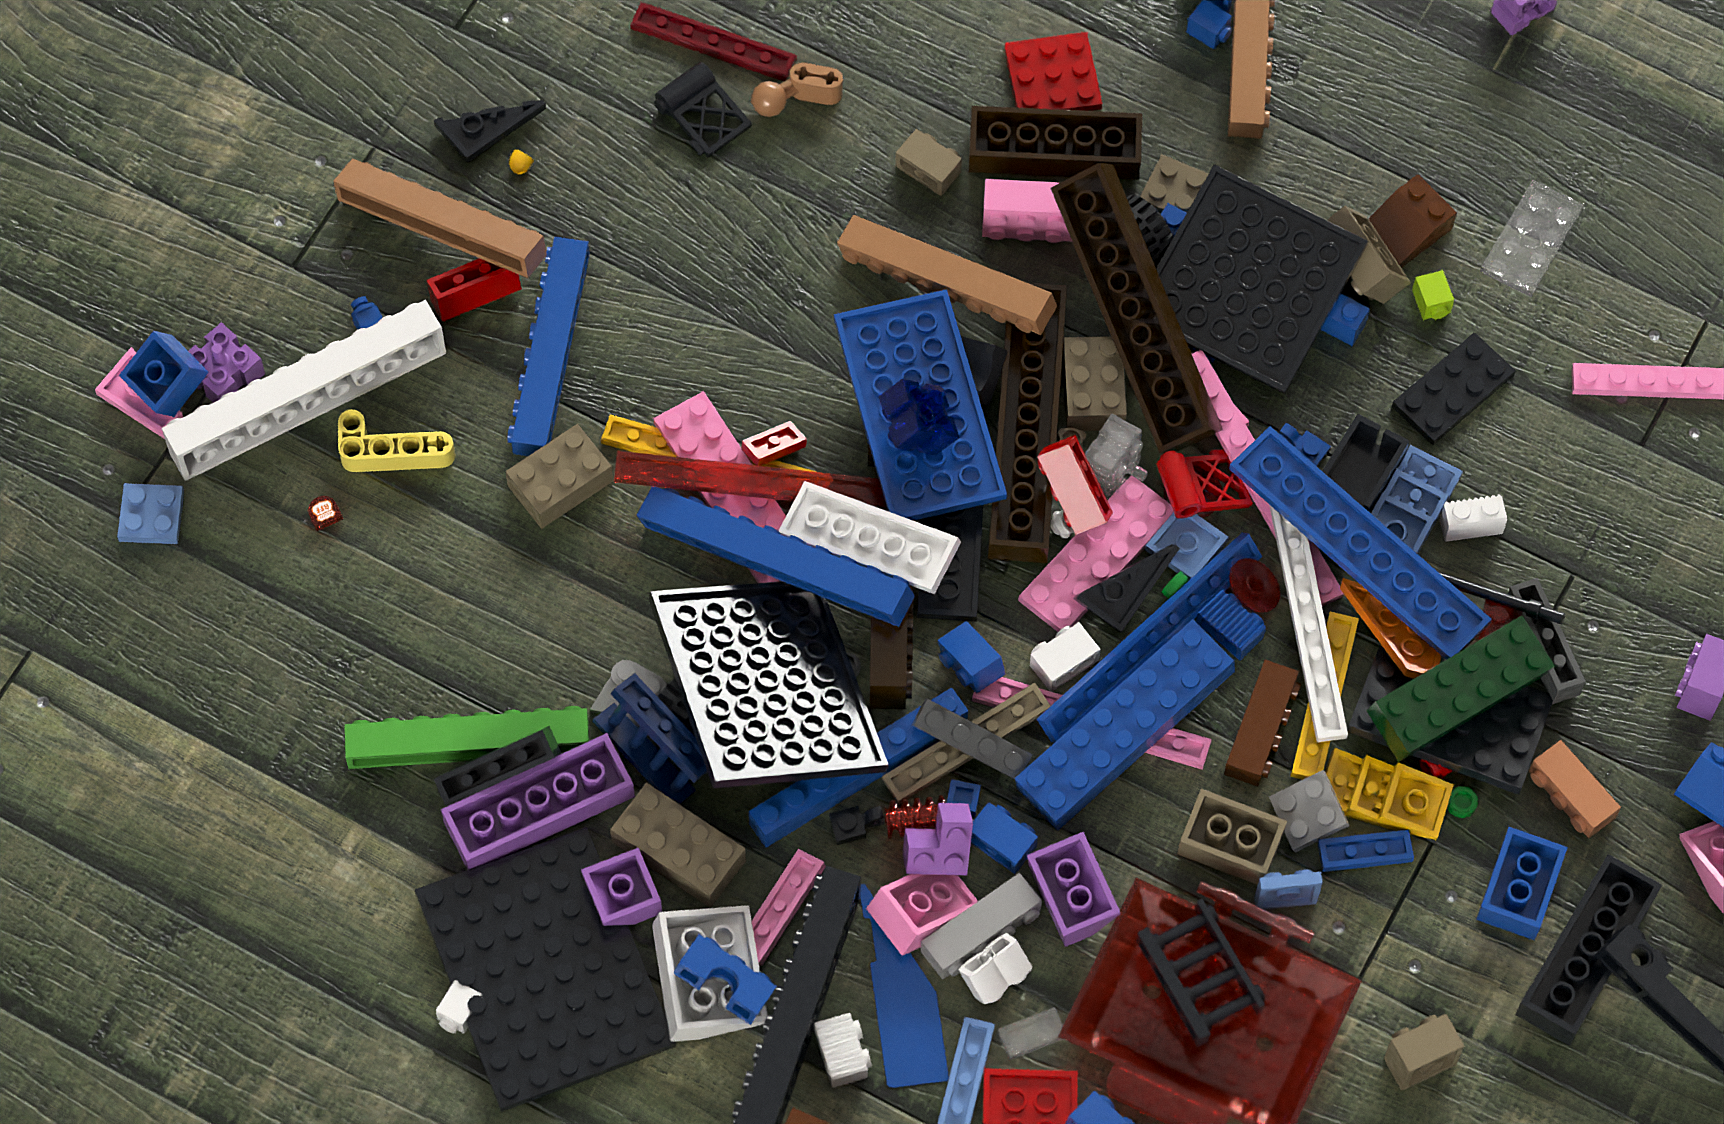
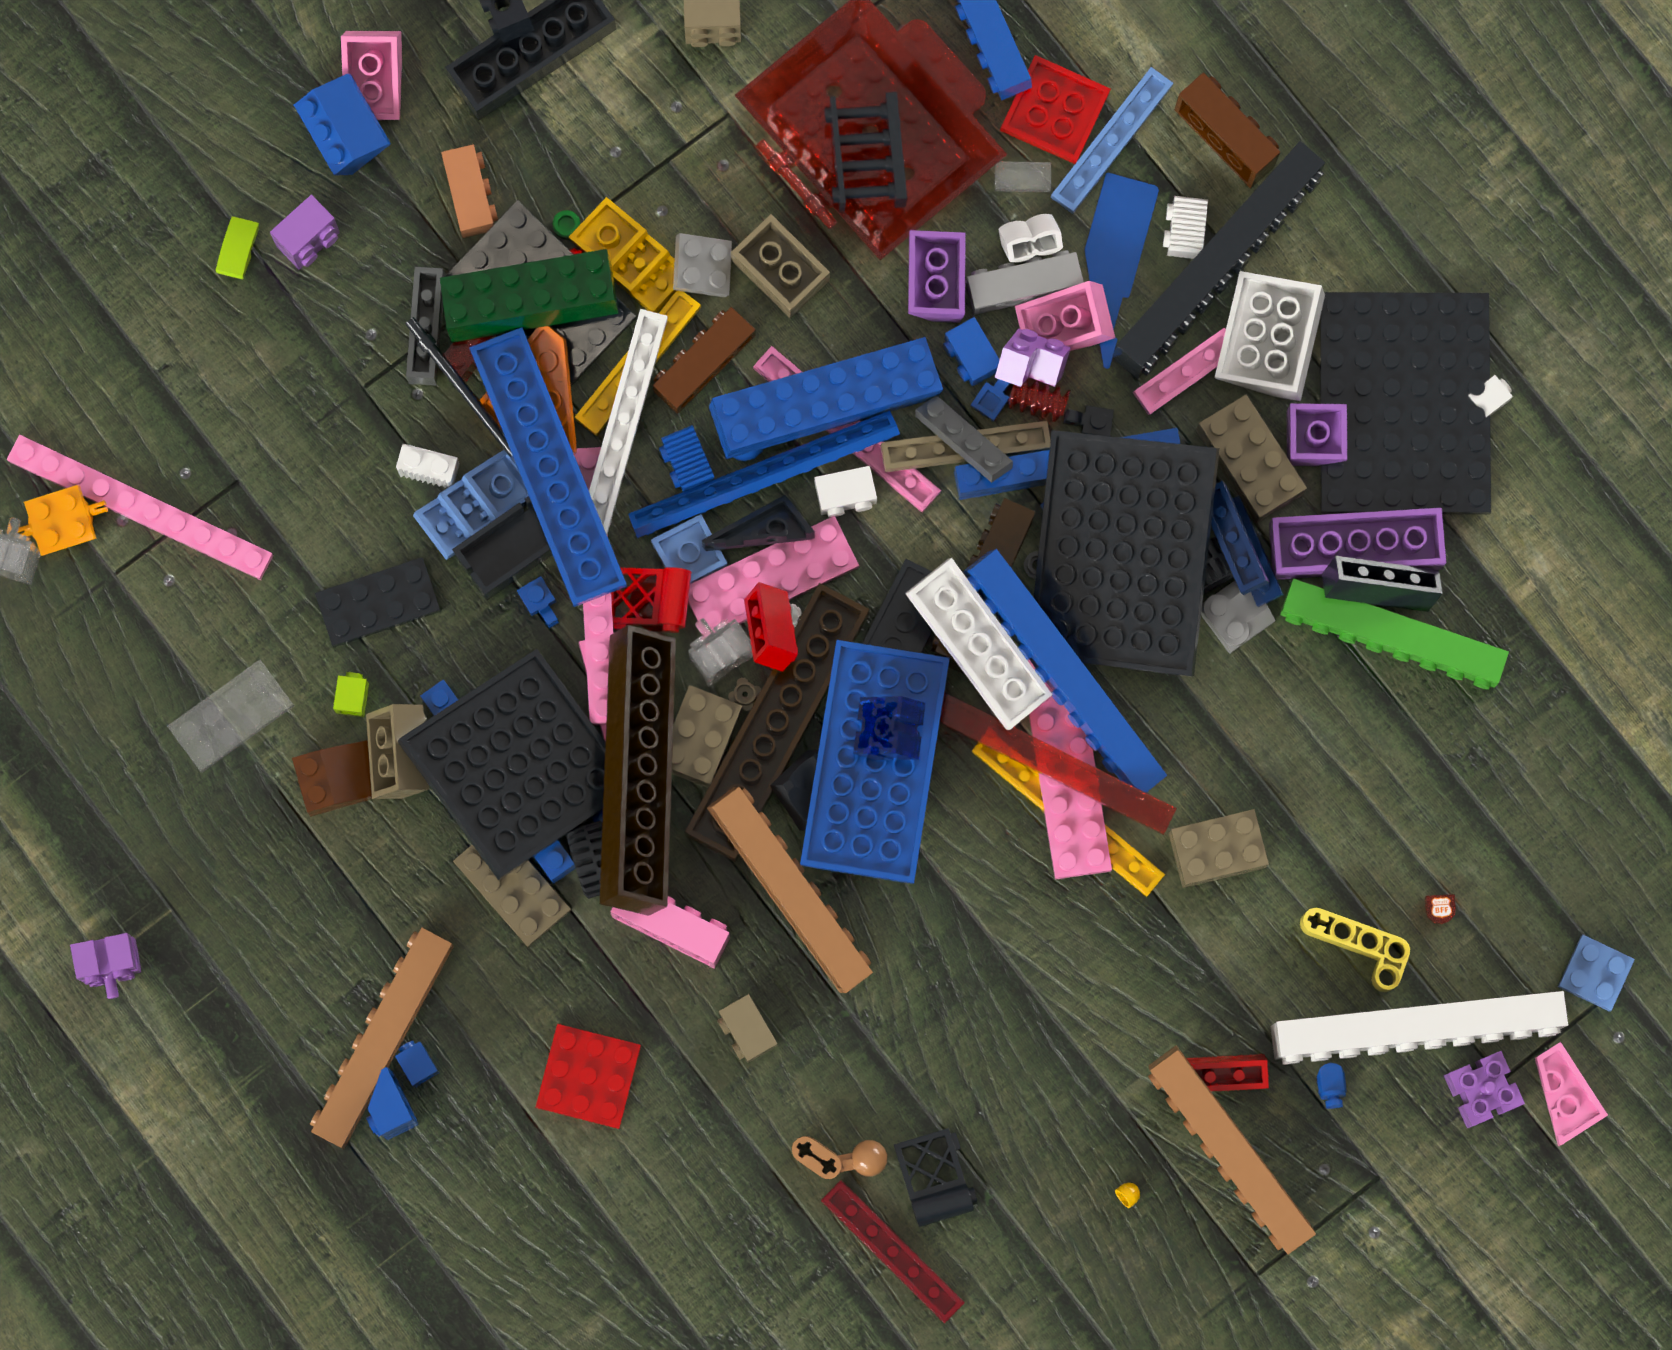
camera: 160 degrees left, 15 degrees up
blue brick [119,331,209,417] -> none
black wing [434,100,546,163] -> none
blue brick [507,237,590,456] -> none
blue arch [674,934,776,1025] -> none
plate [741,421,807,467] -> none
blue brick [938,621,1005,694] -> none
dark brown brick [969,106,1142,180] -> none
green tile [1161,571,1189,599] -> none
clear red dish [1229,558,1280,613] -> none
medium blue plate [1254,869,1323,910] -> none
blue plate [1317,830,1414,872] -> none
blue brick [1476,827,1567,941] -> none

